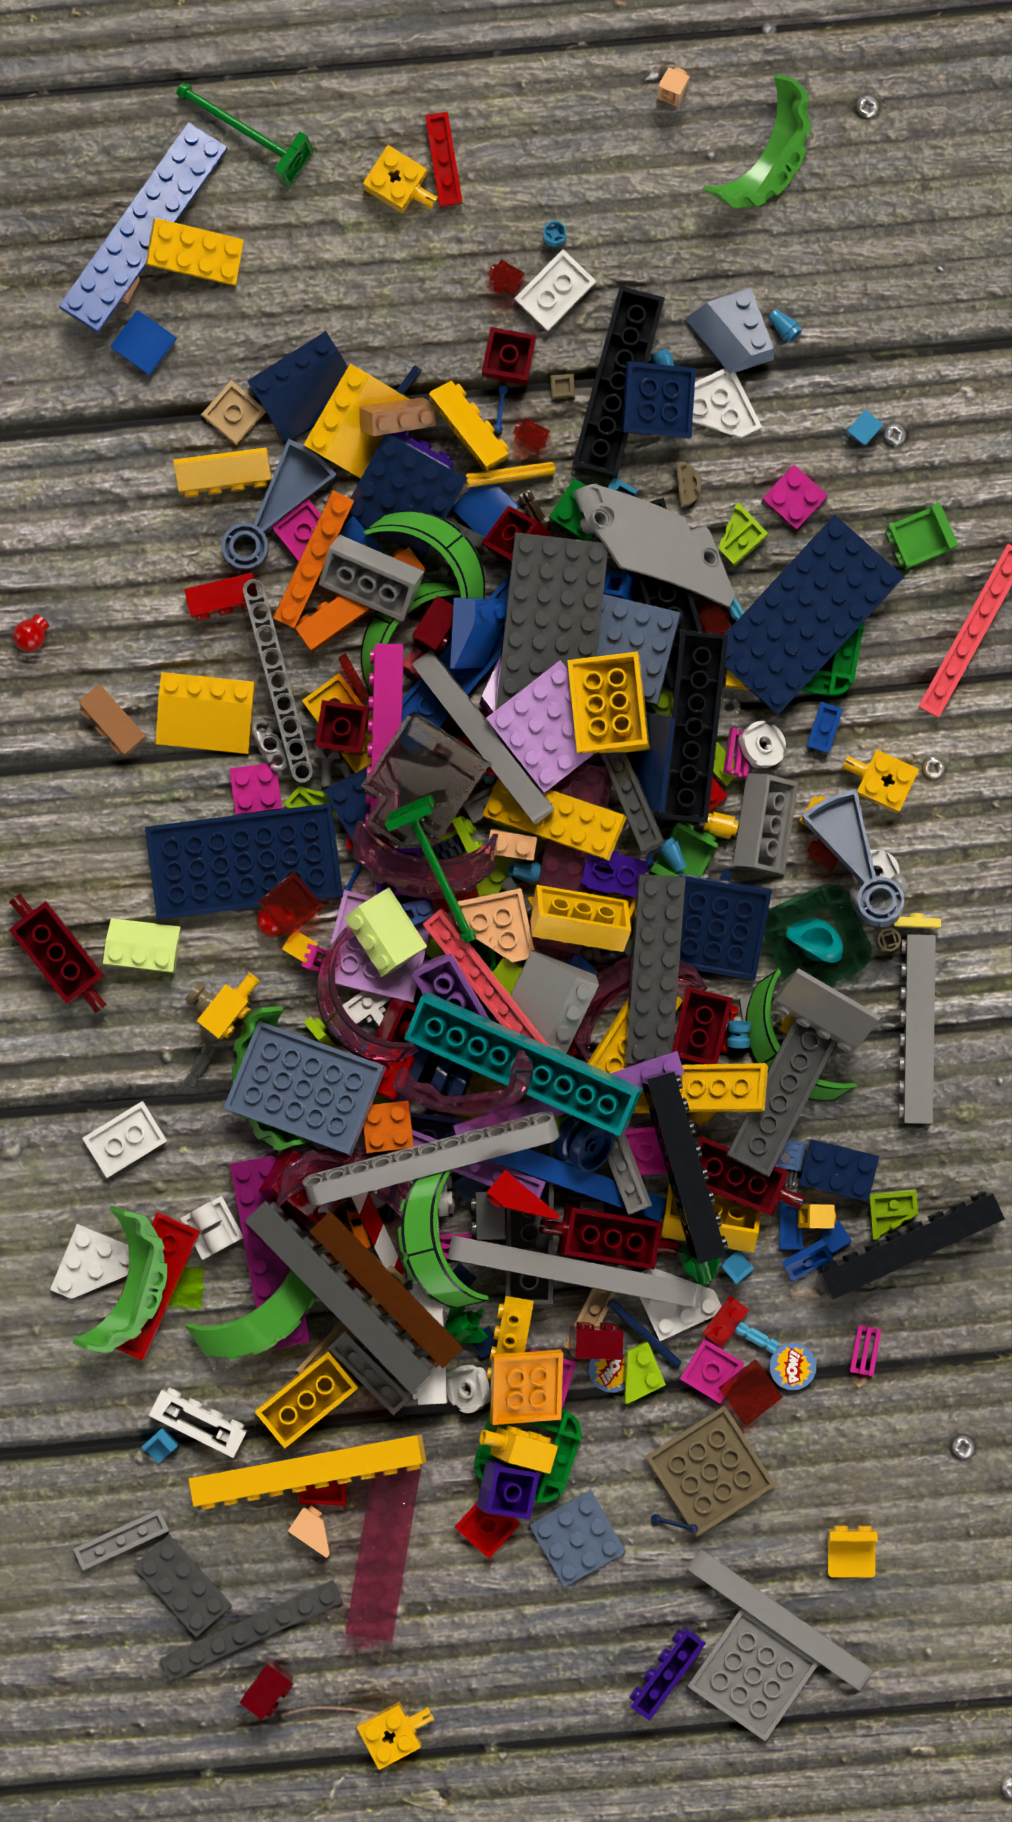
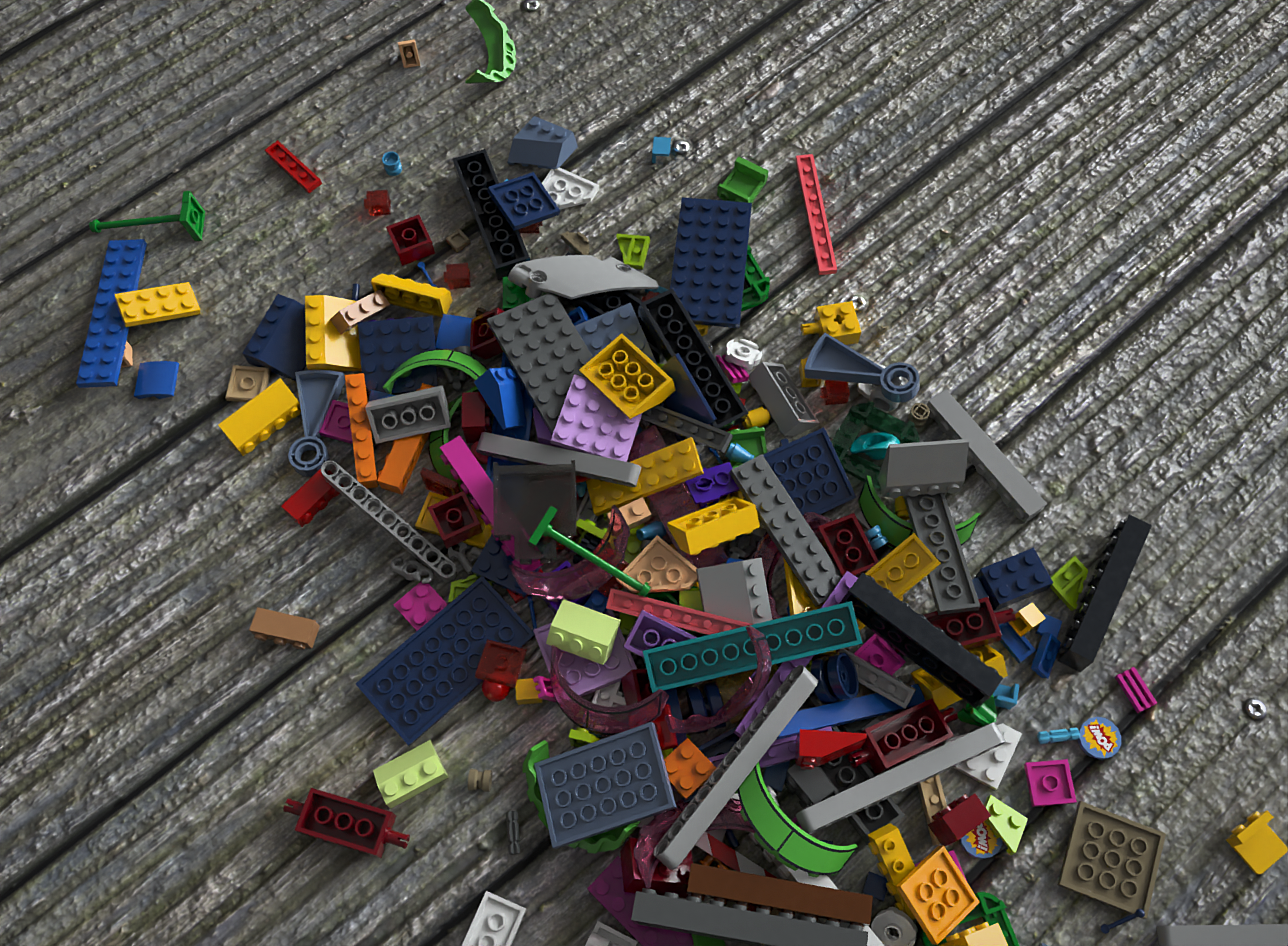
camera: 35 degrees left, 20 degrees down
red piece [13,614,49,652] -> none
yellow slope [155,672,256,754] -> none
yellow brick [197,972,261,1040] -> none
yellow brick [363,145,438,214] -> none
green brick [445,1307,488,1343] -> none
yellow axle [465,462,555,487] -> none
white plate [514,250,596,332] -> none
dark blue bar [607,1298,681,1368] -> none
red plate [702,1296,749,1348] -> none
clear red tile [718,1359,783,1426] -> none
dark pink plate [762,465,828,530] -> none
dark azure cone [768,309,802,343] -> none
blue plate [806,702,843,754] -> none
light yellow plate [892,913,941,929] -> none

